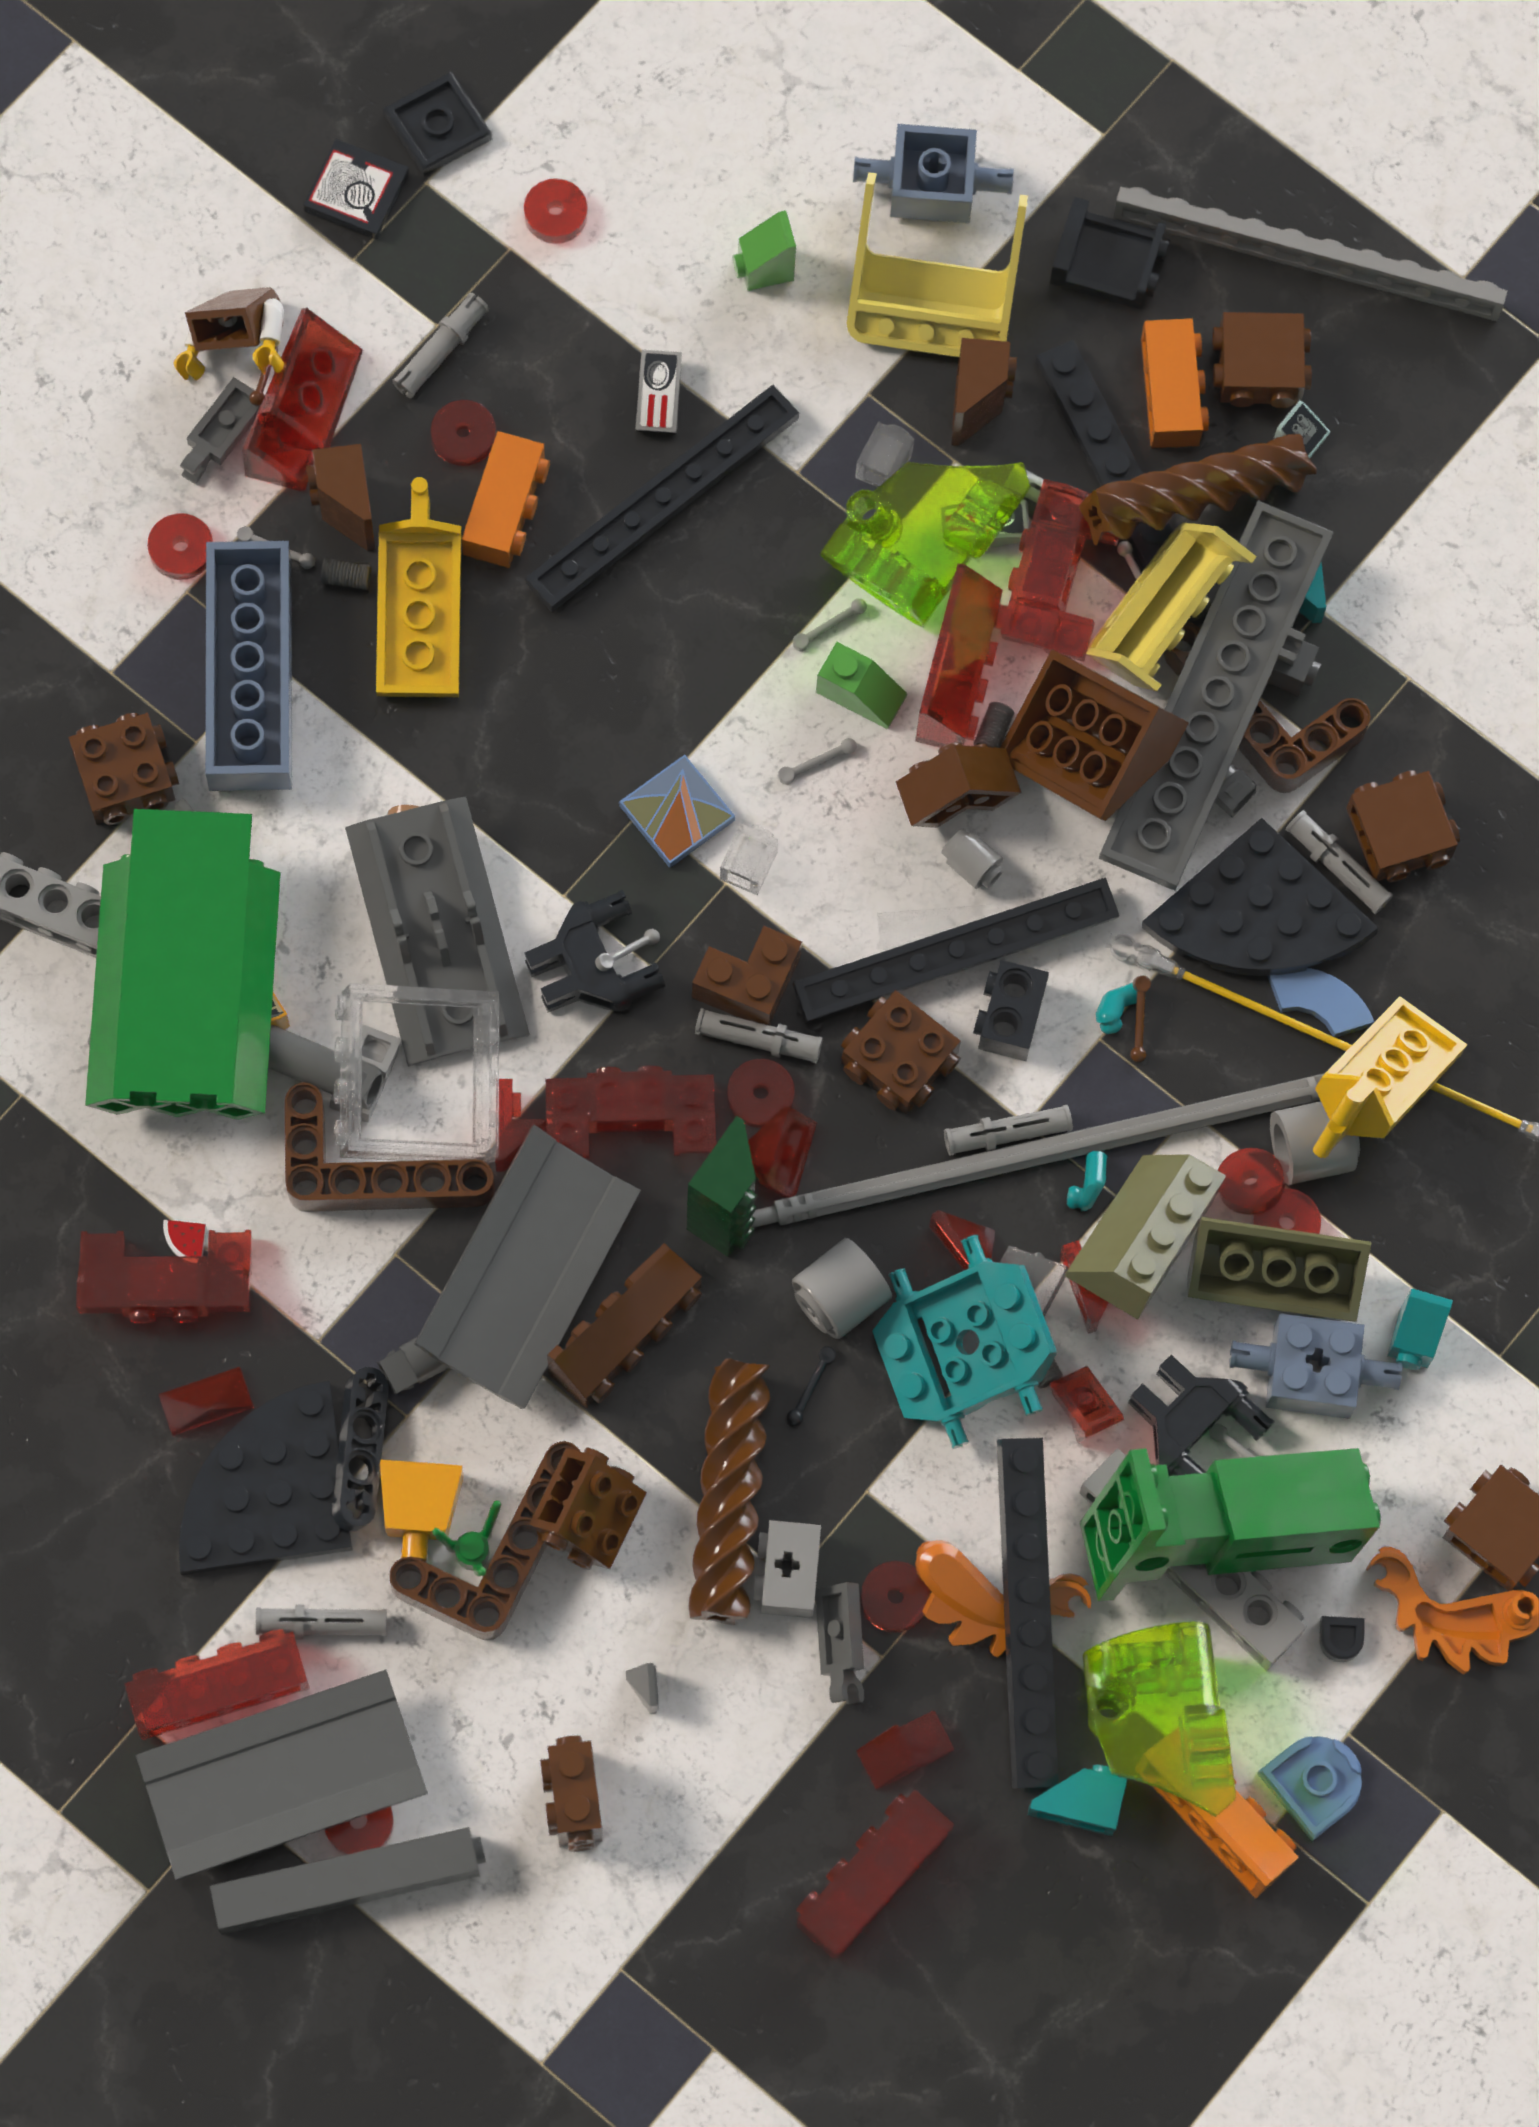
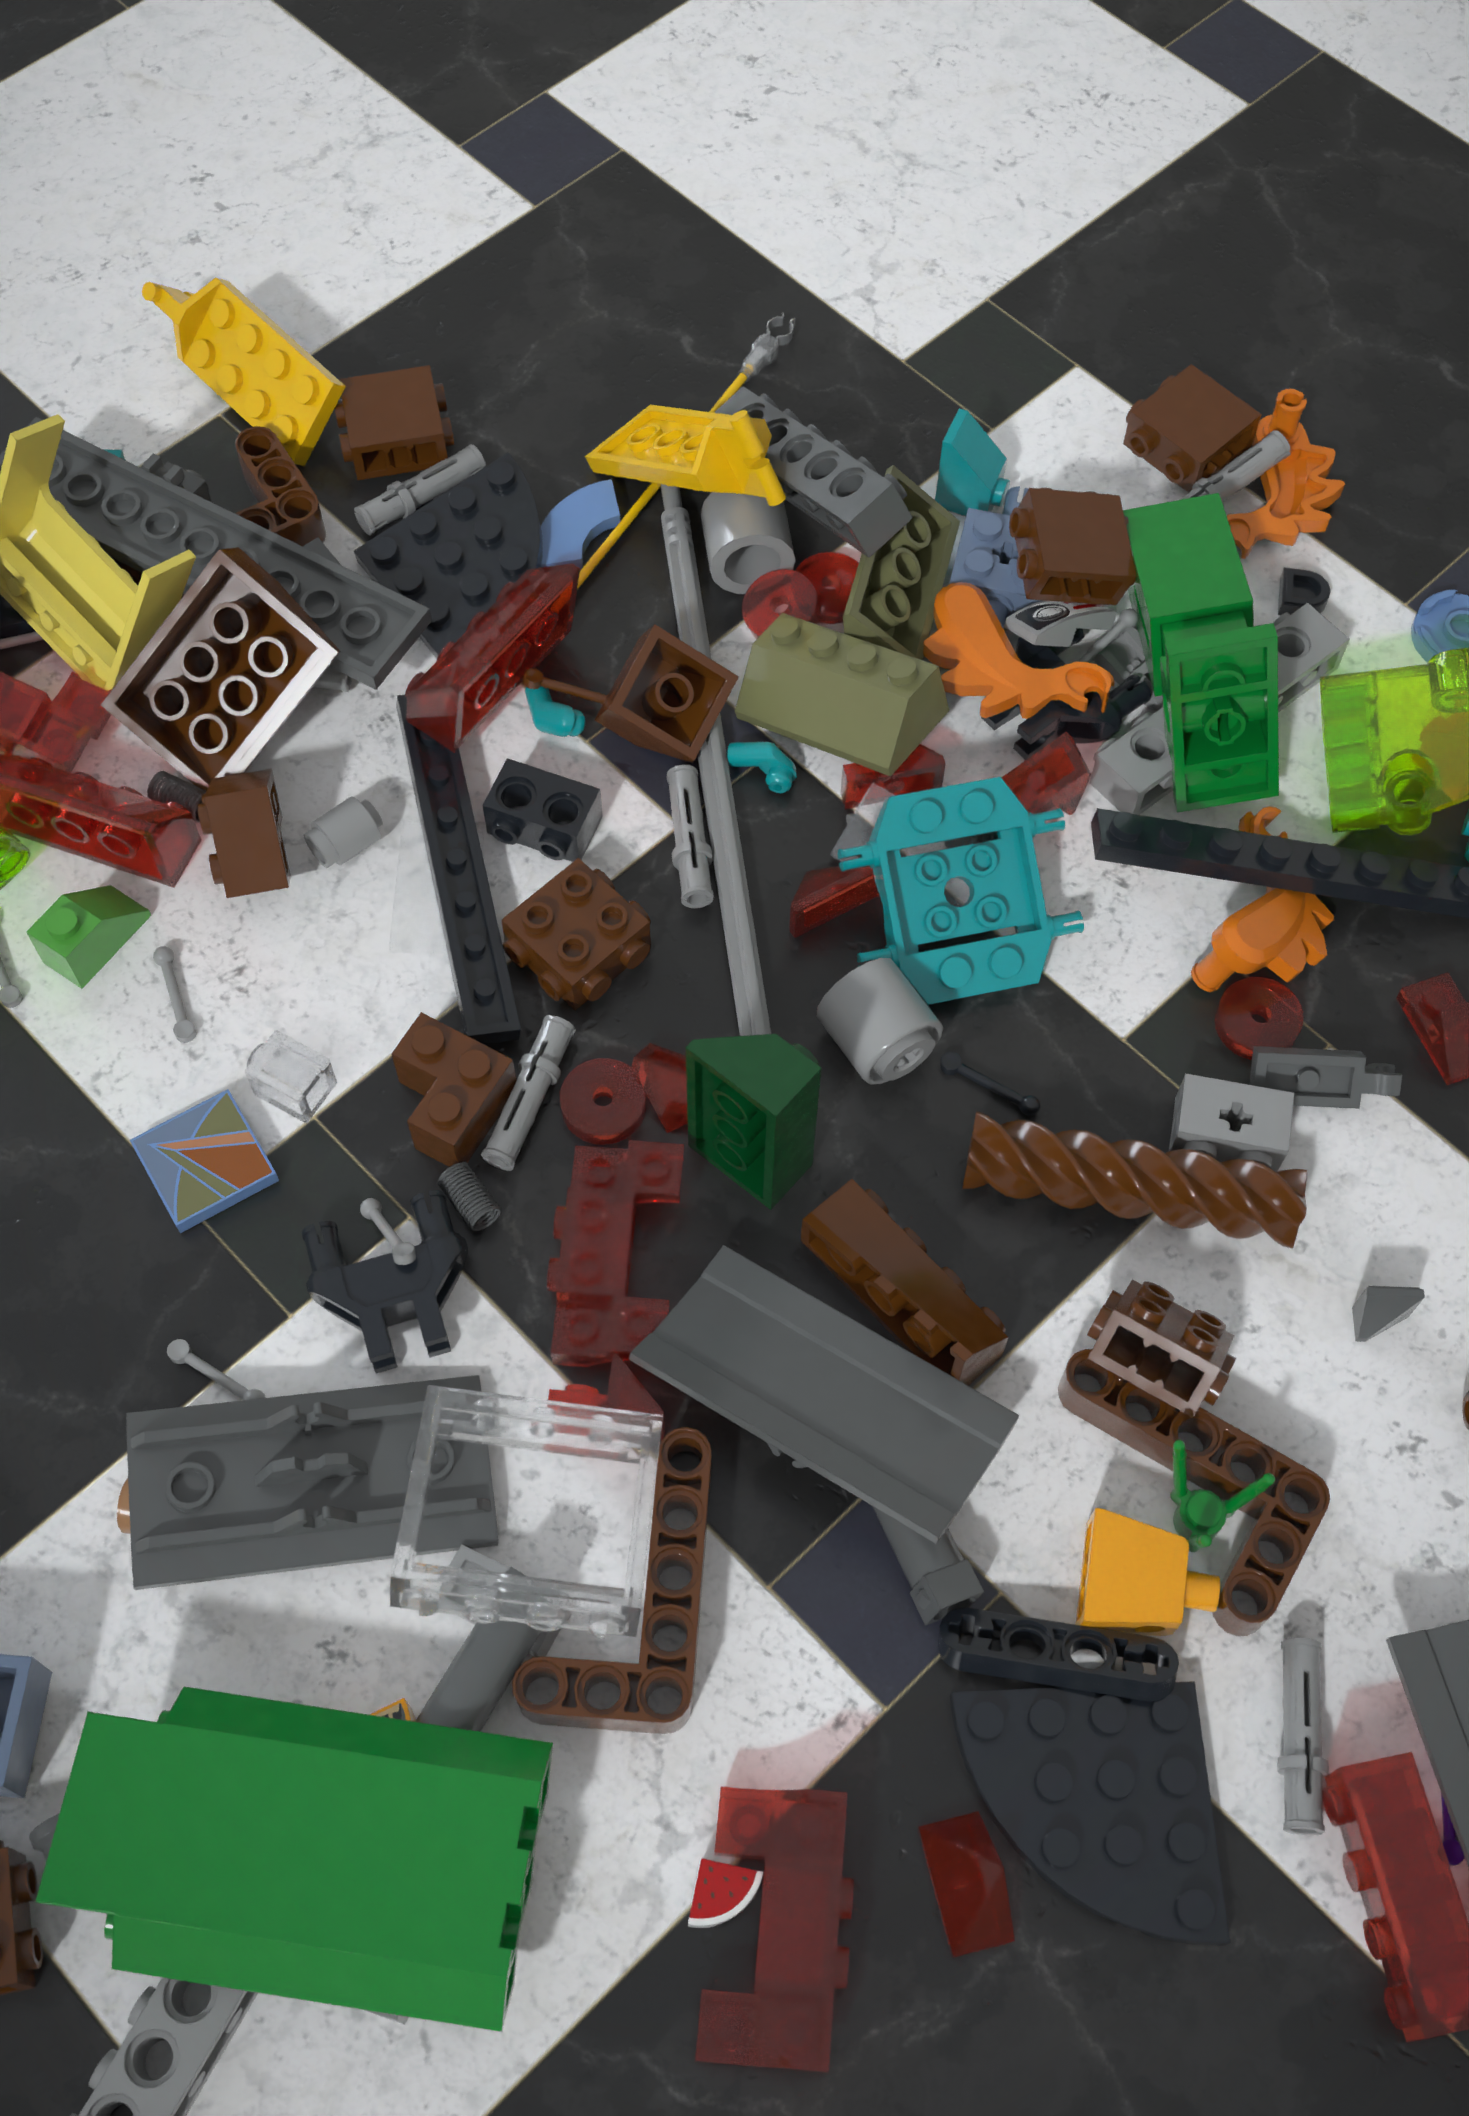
camera: 80 degrees left, 10 degrees down
none -> yellow hinge [142,278,346,466]
none -> light grey hinge [167,1339,266,1400]
none -> clear red slope [405,563,580,752]
none -> dark grey piece [437,1162,501,1231]
none -> reddish brown slope [595,624,739,763]
none -> dark grey brick [714,386,913,558]
none -> orange animal [923,582,1115,719]
none -> light grey slope [1004,600,1117,647]
none -> reddish brown brick [1009,488,1137,605]
none -> light grey pin [1180,430,1291,506]

